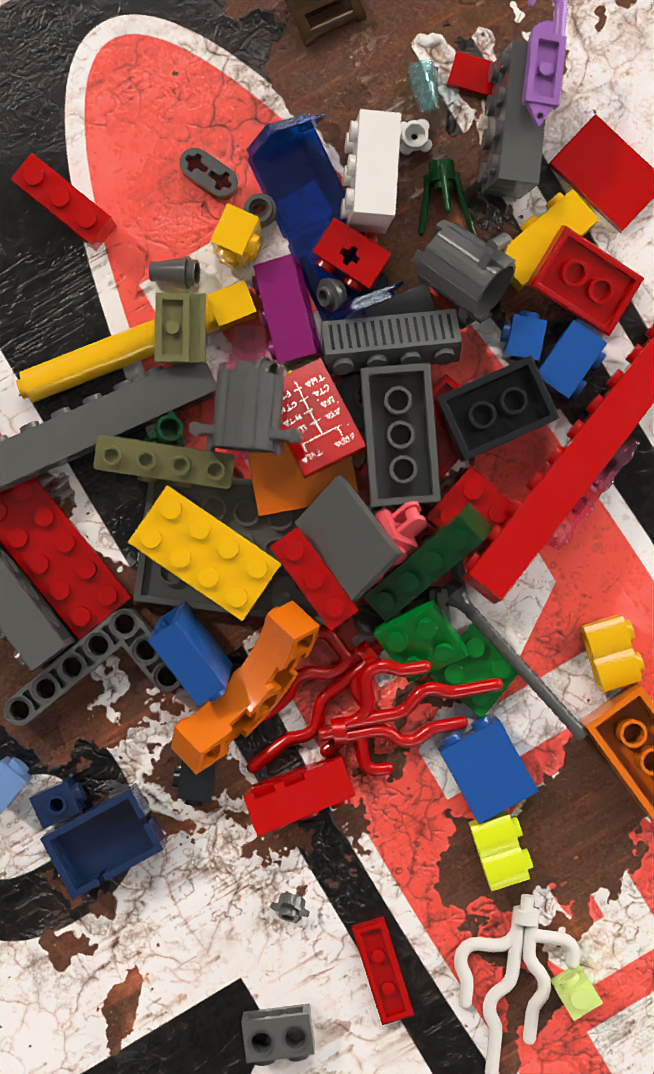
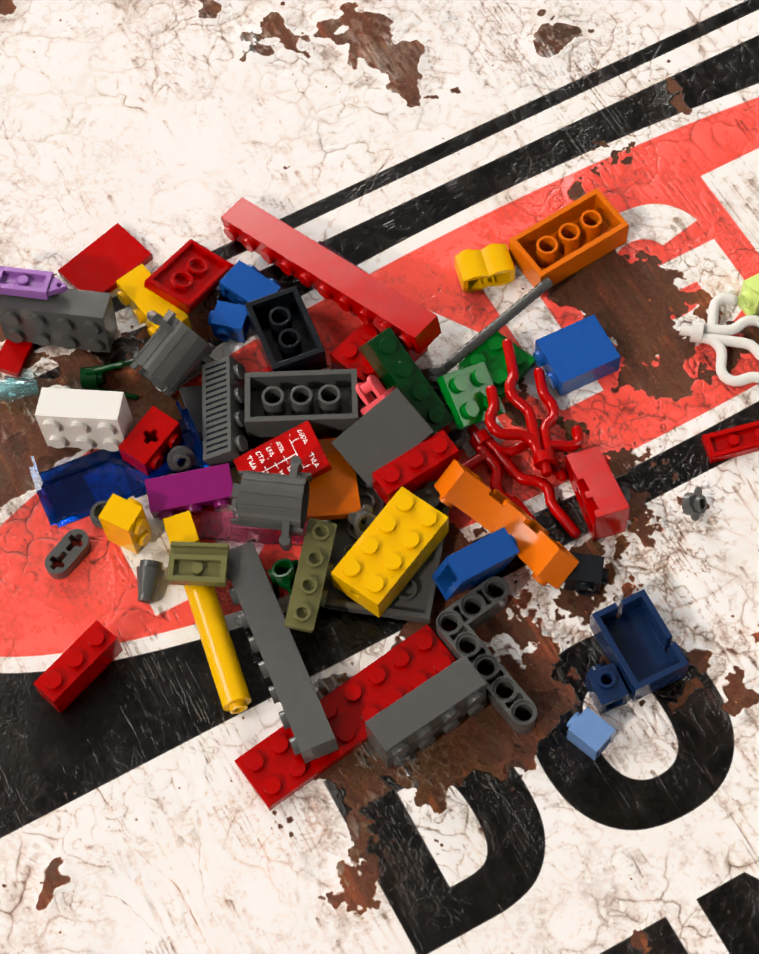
camera: 85 degrees left, 25 degrees down
neon yellow brick [468,810,533,892] -> none
none -> dark grey plate [347,504,376,537]

